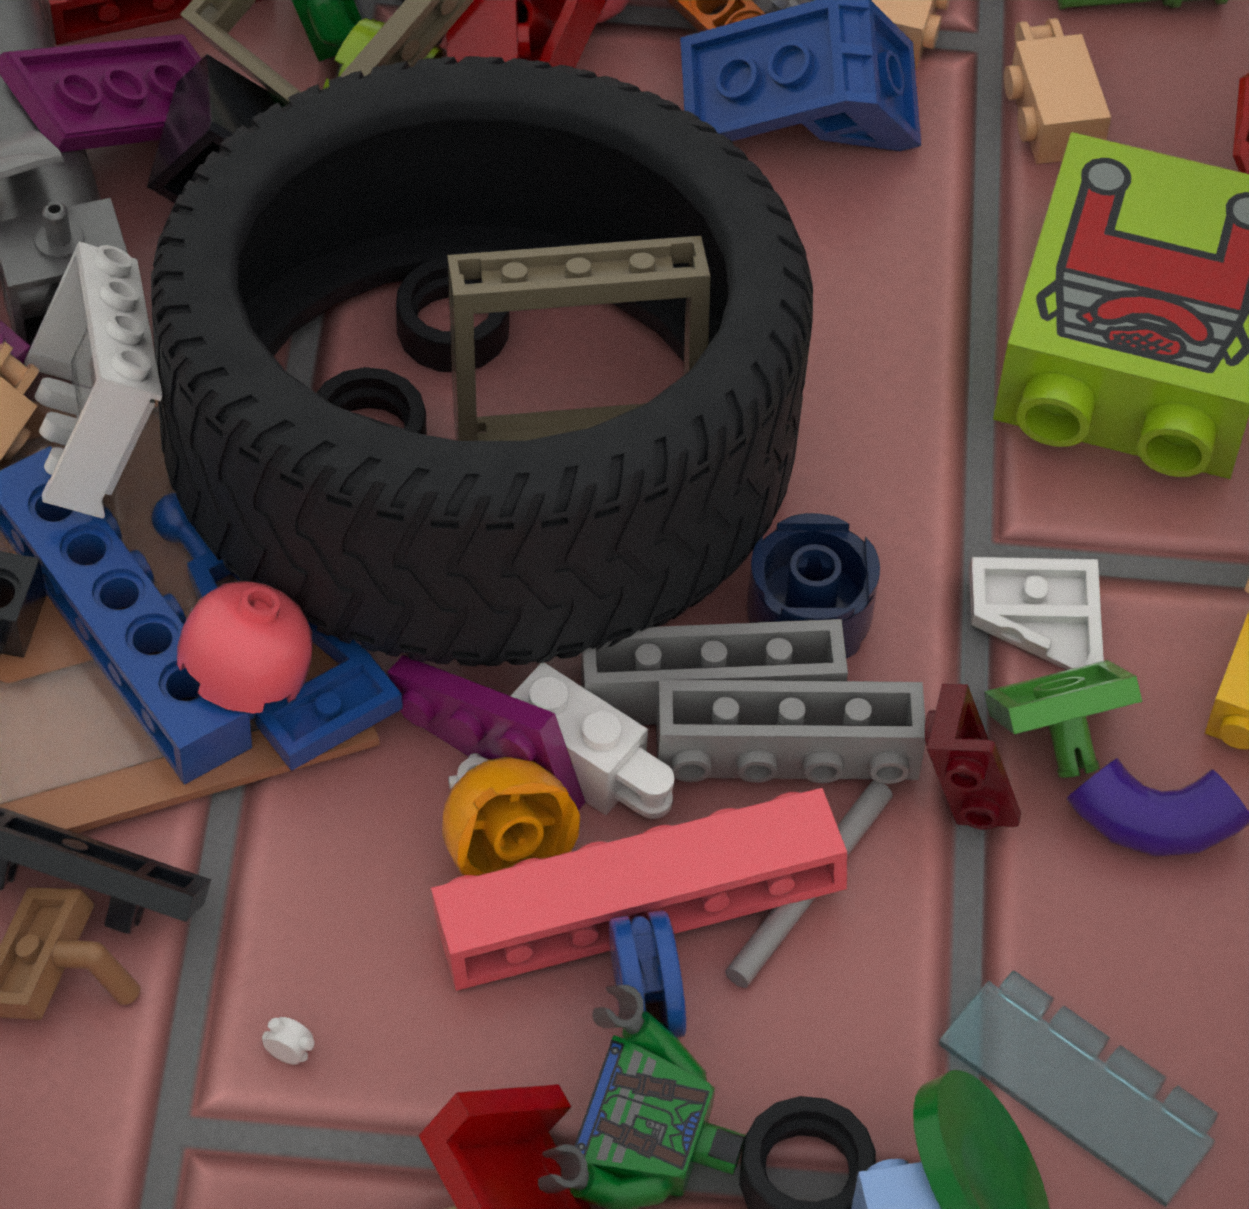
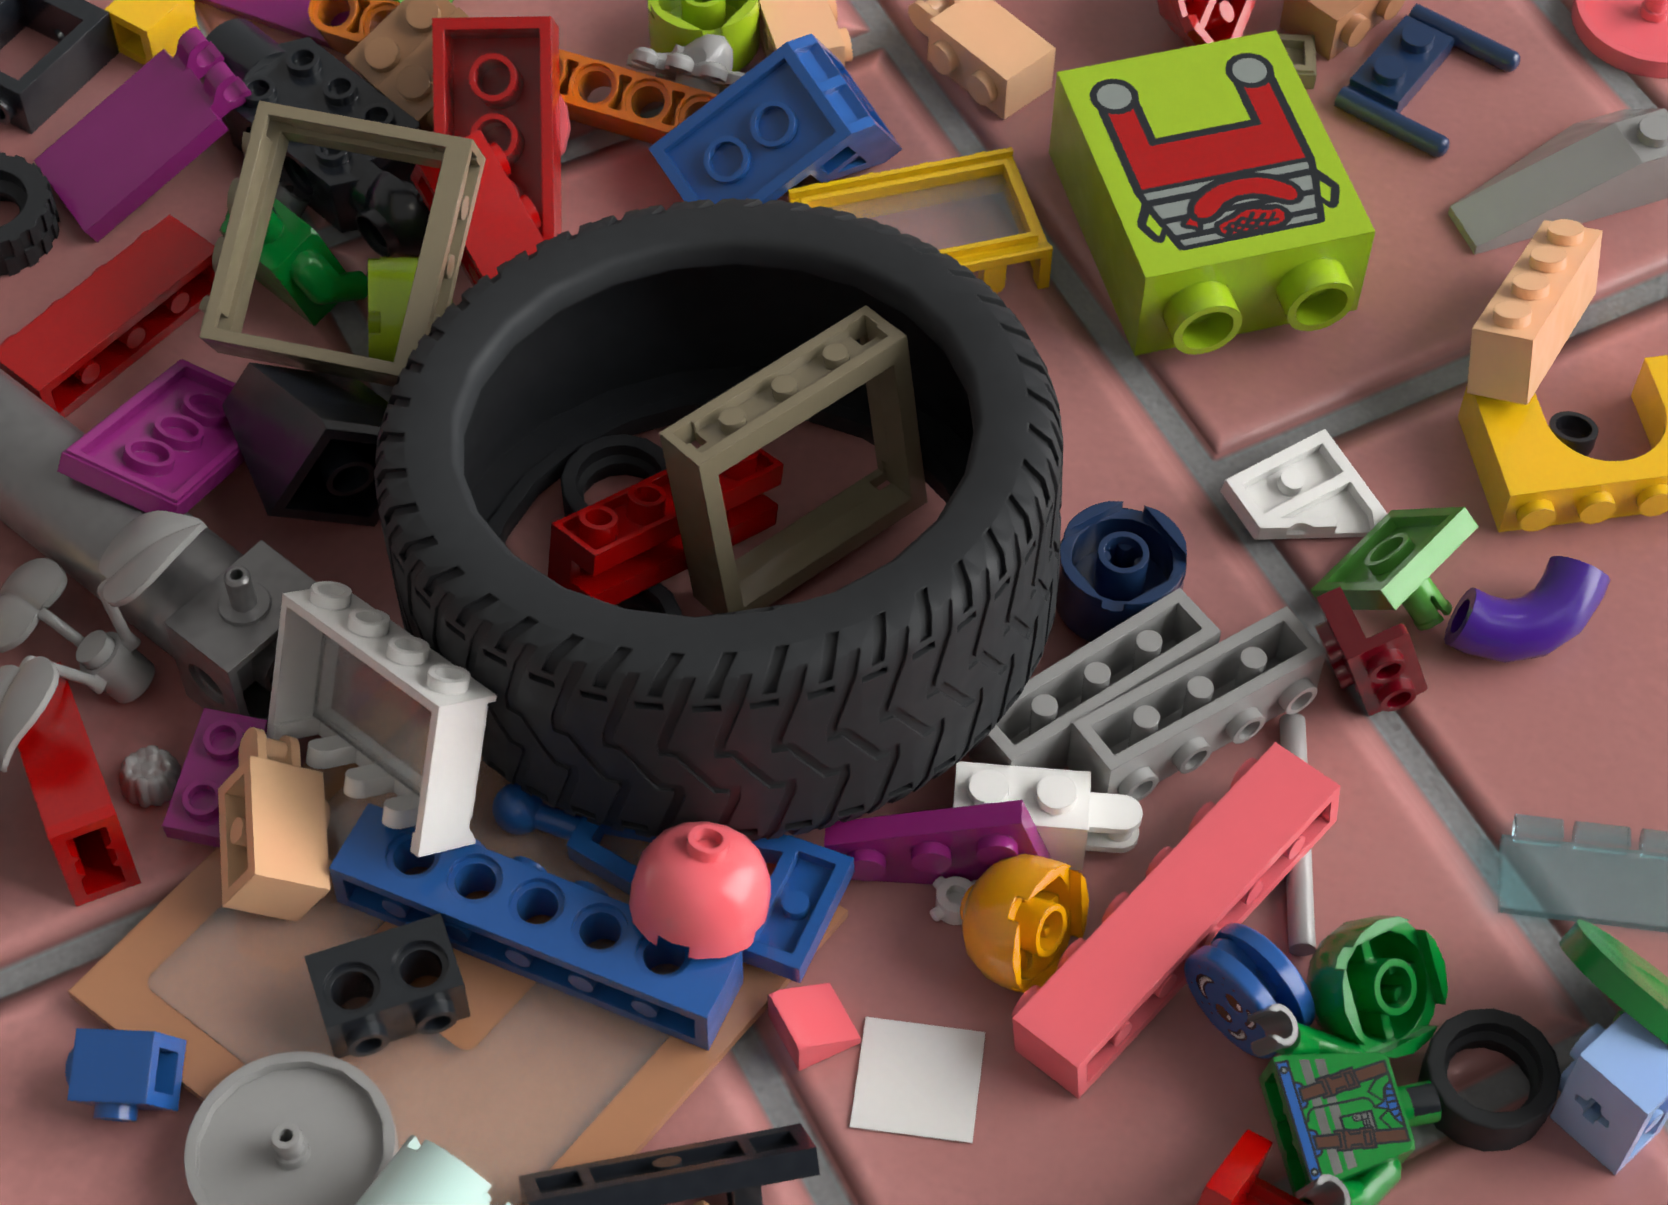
camera: 30 degrees left, 0 degrees up
none -> red brick [547,449,784,605]
none -> coral slope [768,983,861,1071]
none -> window [788,147,1053,293]
none -> white sticker [850,1017,986,1143]
none -> green cylinder [1306,915,1448,1058]

